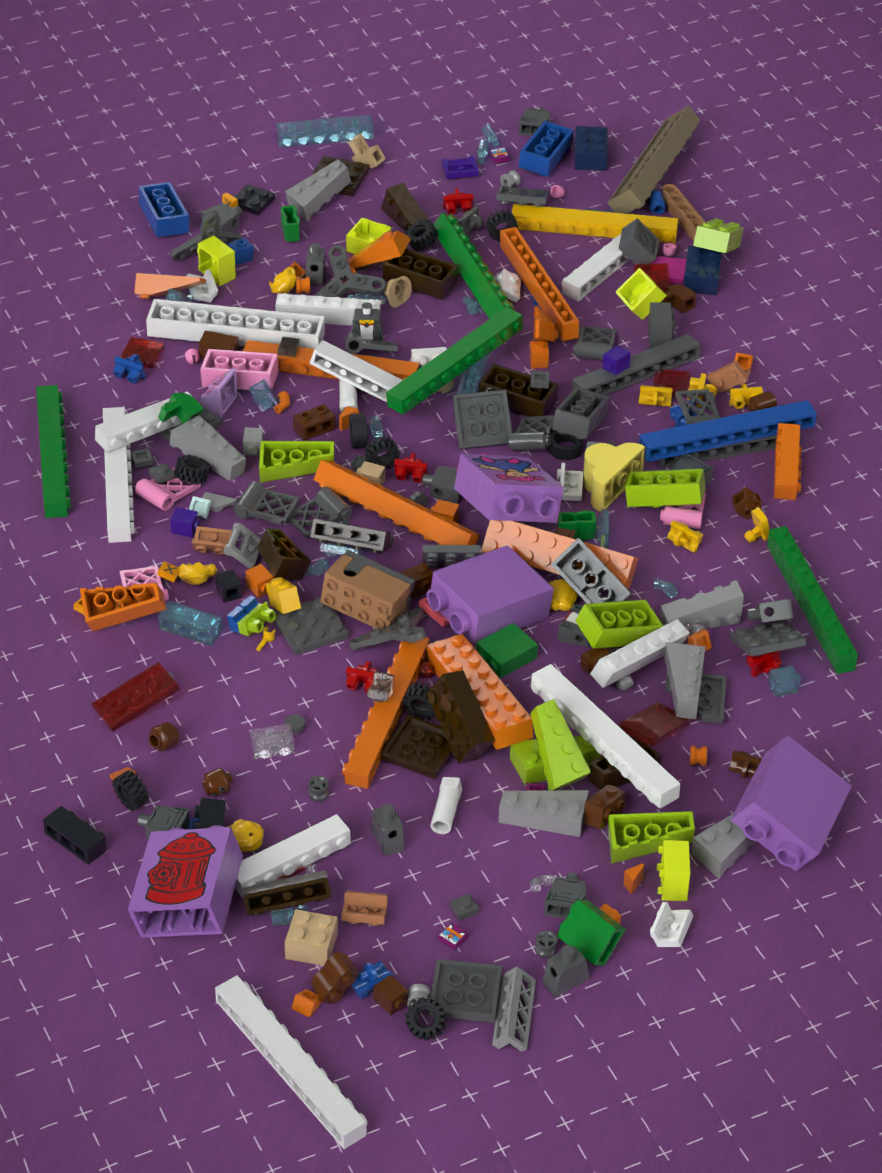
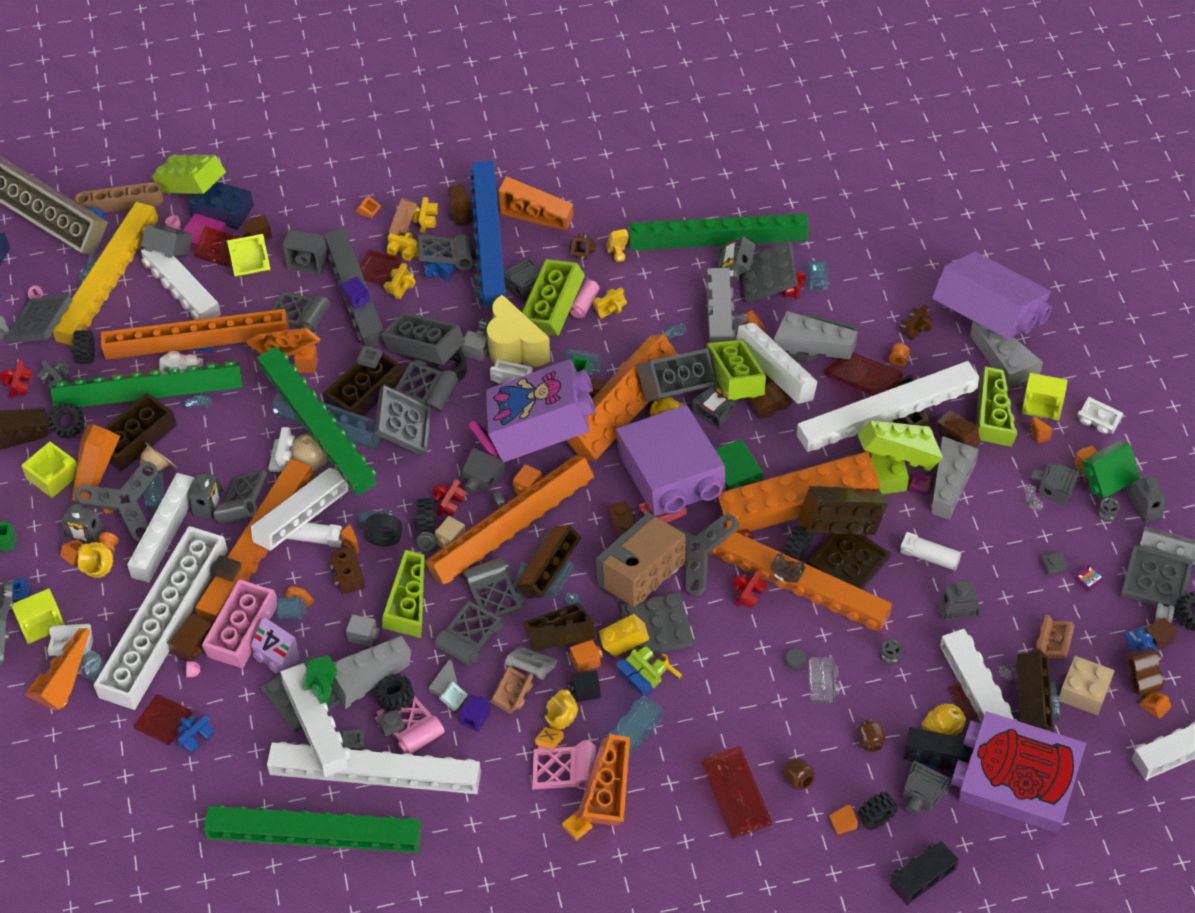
camera: 75 degrees left, 10 degrees up
dark grey plate [422,545,481,568] -> none

